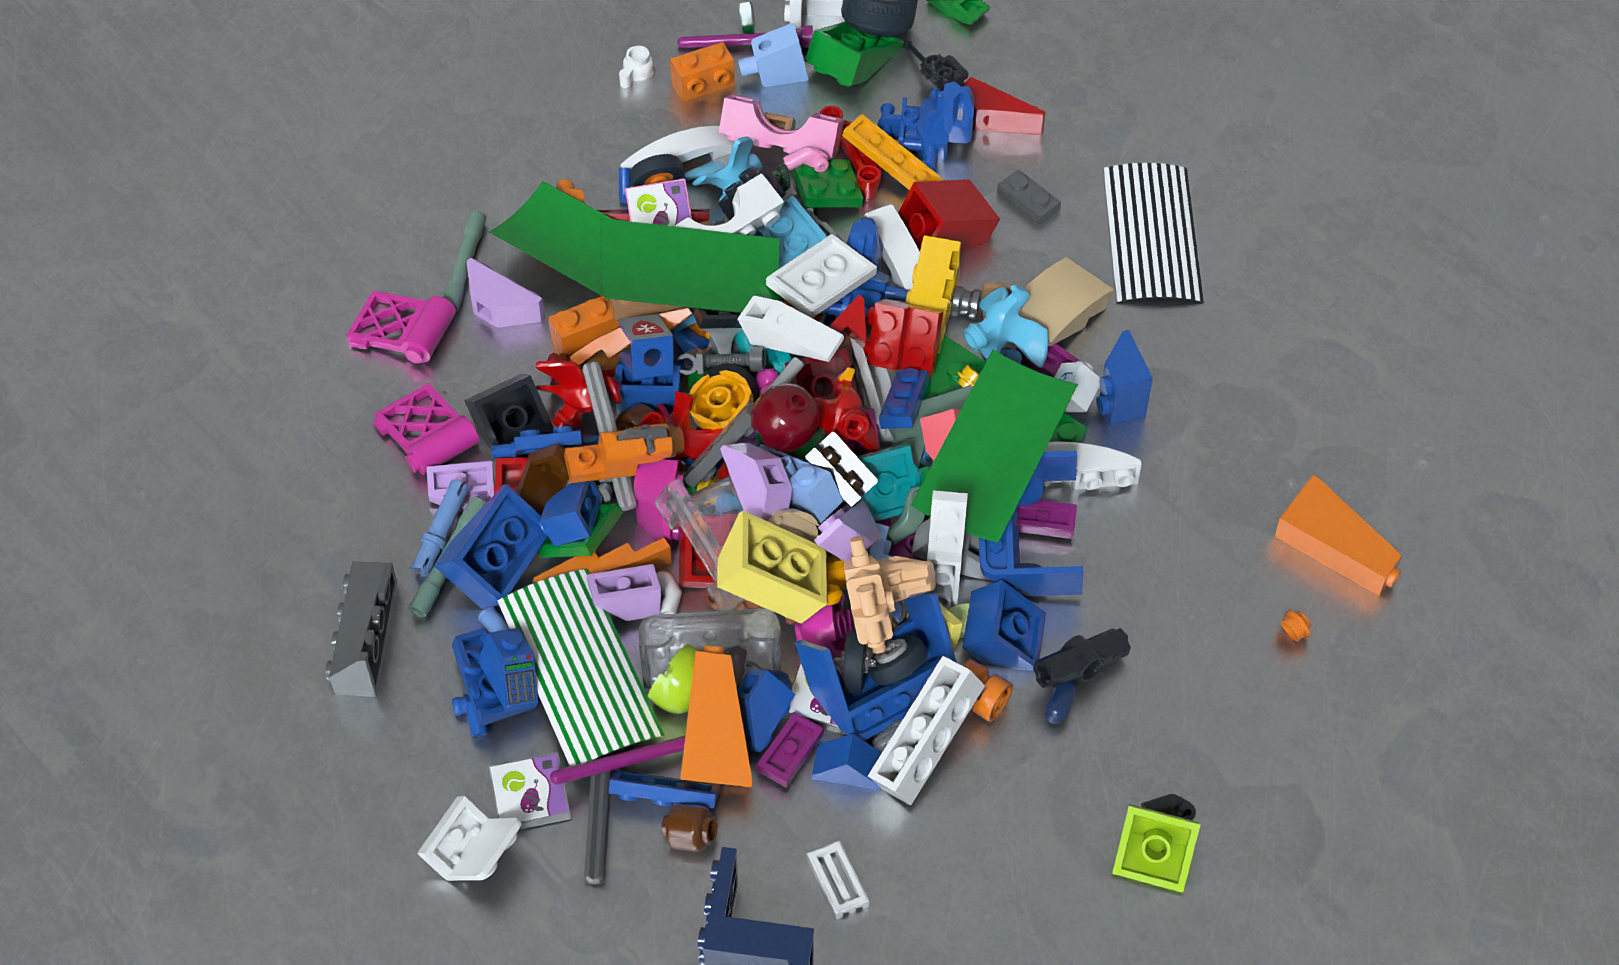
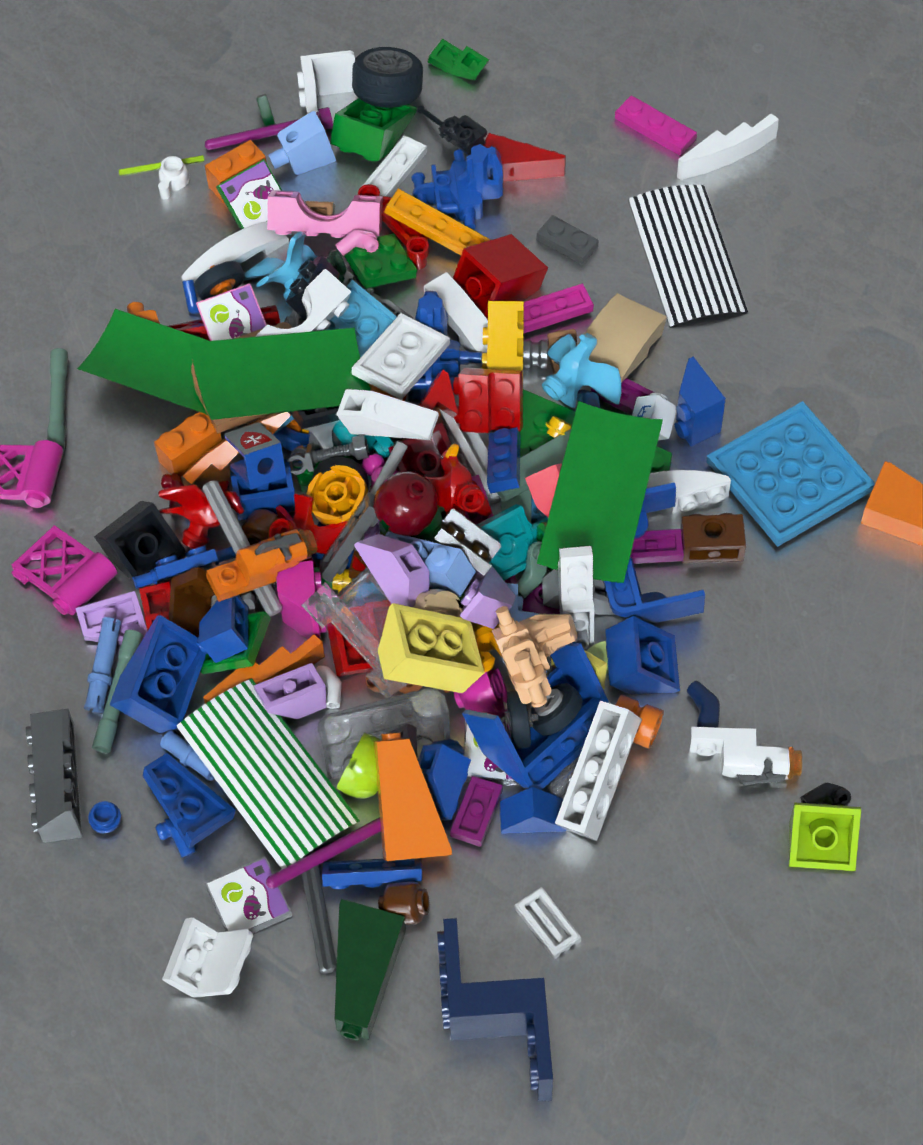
camera: 10 degrees left, 5 degrees up
lavender slope [466,258,545,328] -> none
blue slope [478,628,538,712] -> none
black piece [1033,628,1131,688] -> none
orange plate [1280,609,1312,642] -> none
none -> blue plate [88,801,121,833]
none -> lime piece [119,155,204,175]
none -> tile [216,159,282,230]
none -> dark green slope [334,899,406,1040]
none -> white tile [362,135,427,197]
none -> dark pink plate [524,283,594,334]
none -> dark pink plate [615,95,697,156]
none -> white slope [677,113,779,180]
none -> reddish brown brick [680,513,746,563]
none -> white plate [689,727,802,785]
none -> dark azure plate [706,401,875,547]

